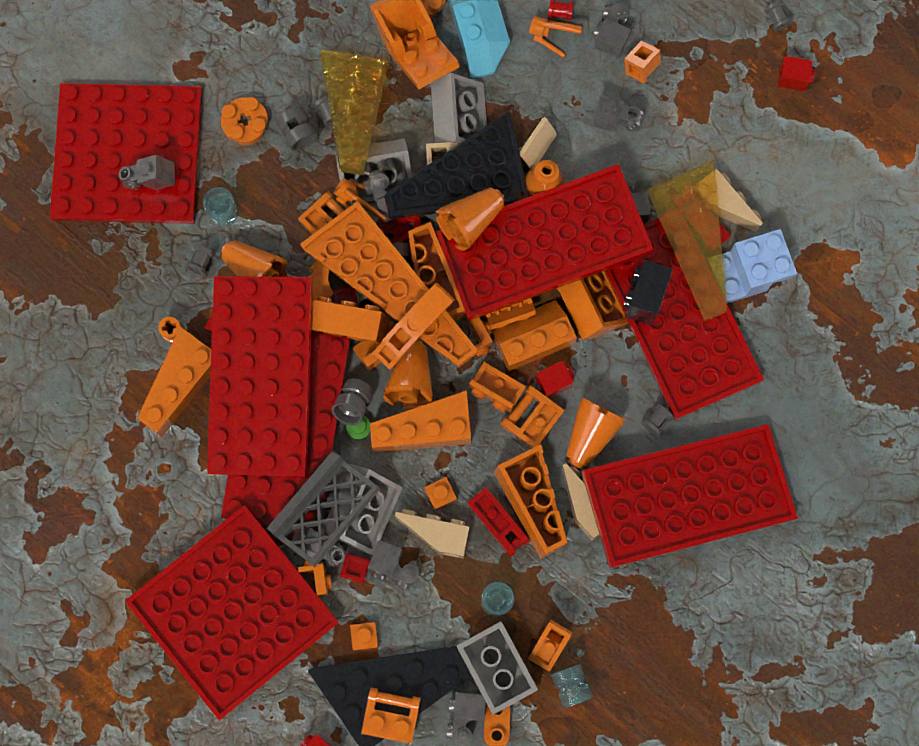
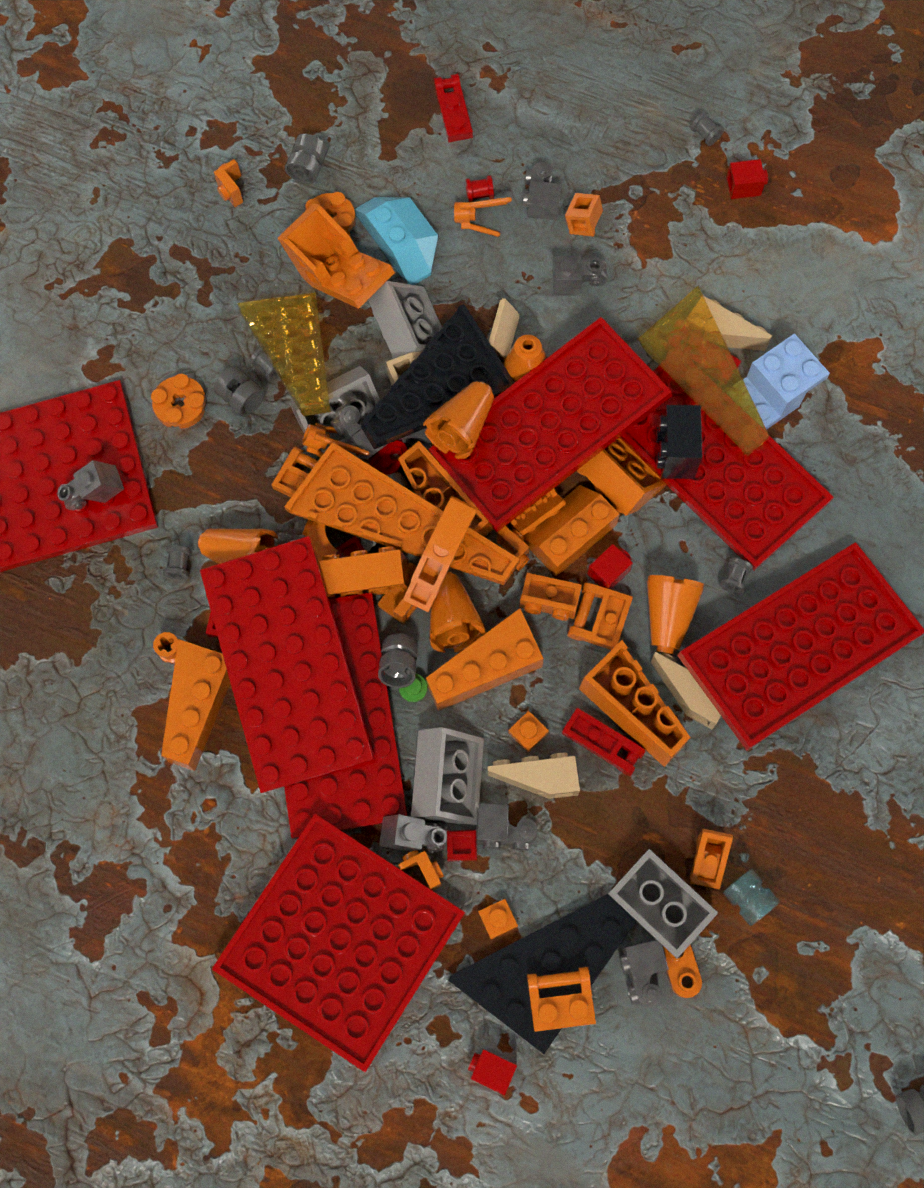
camera: 15 degrees left, 5 degrees down
clear light blue wheel [203,187,238,227] -> none
dark grey fence [267,451,380,567] -> none
clear light blue wheel [481,582,514,617] -> none

